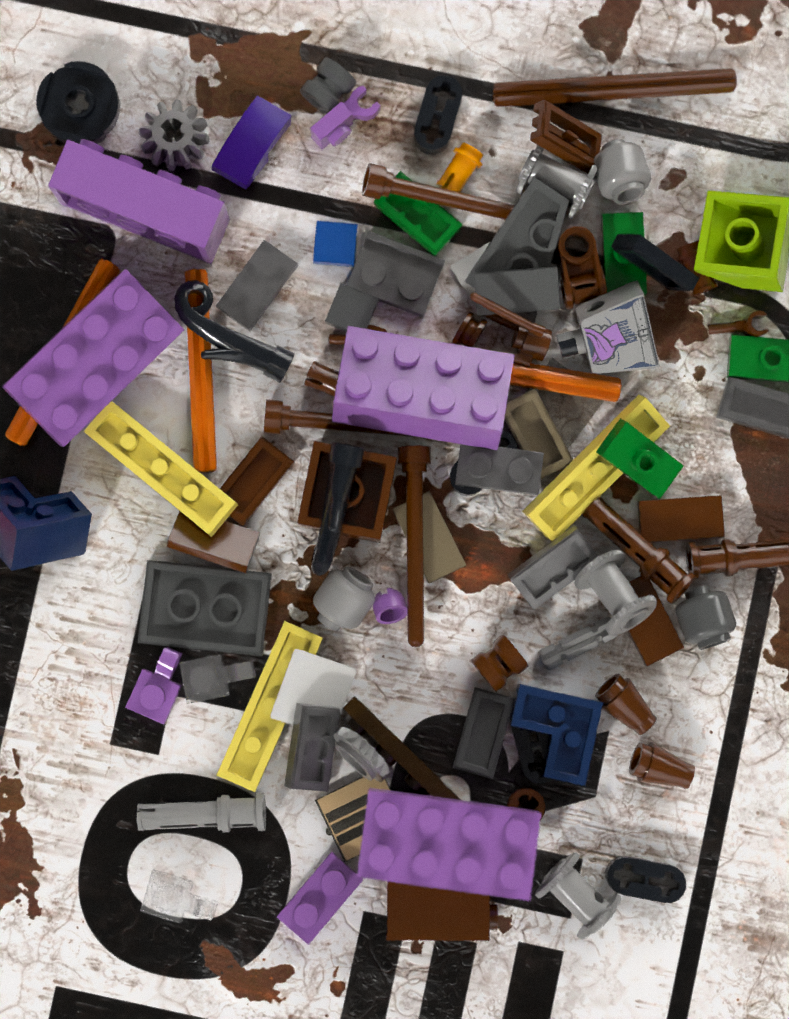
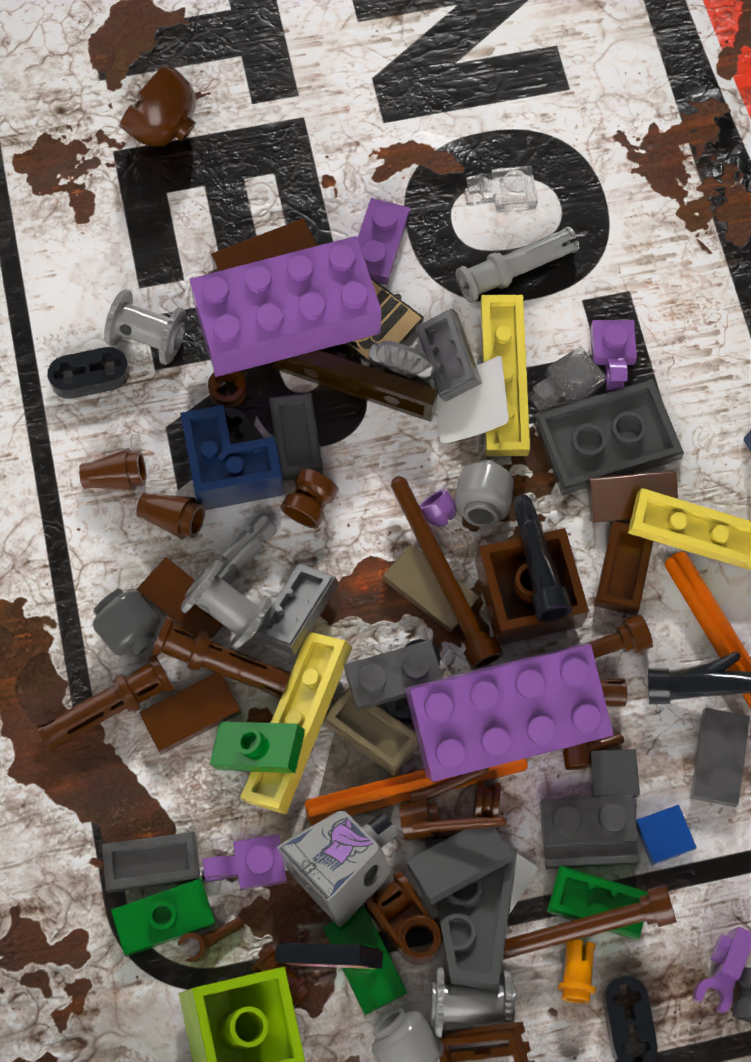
camera: 155 degrees right, 15 degrees down
none -> medium lavender plate [202,834,287,891]

